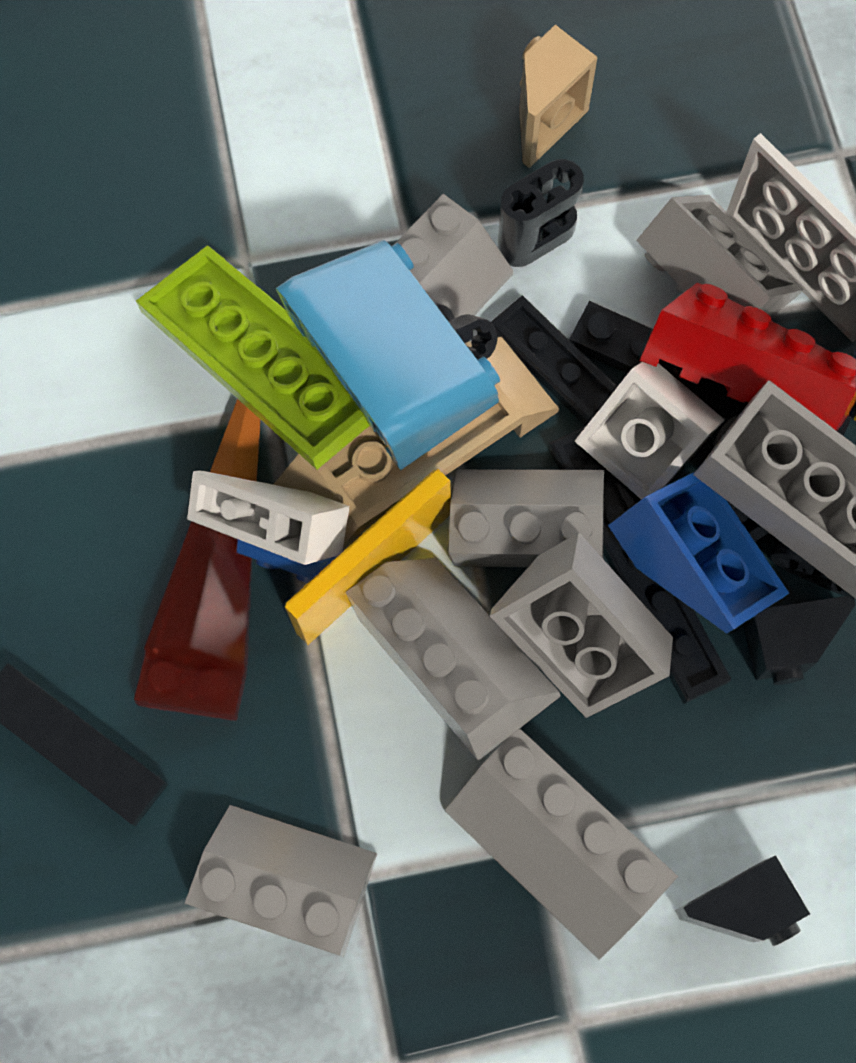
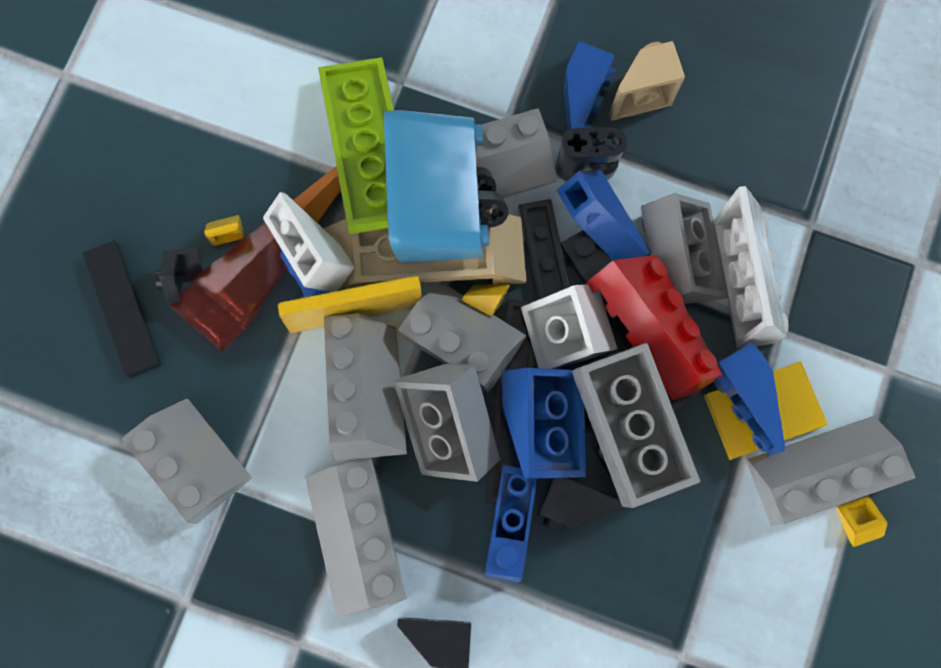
camera: 25 degrees right, 5 degrees up
none -> black bracket [155,248,204,303]
none -> yellow slope [204,215,245,246]
none -> yellow slope [462,284,510,316]
none -> blue slope [484,465,537,584]
none -> blue slope [556,170,651,260]
none -> blue slope [563,41,616,131]

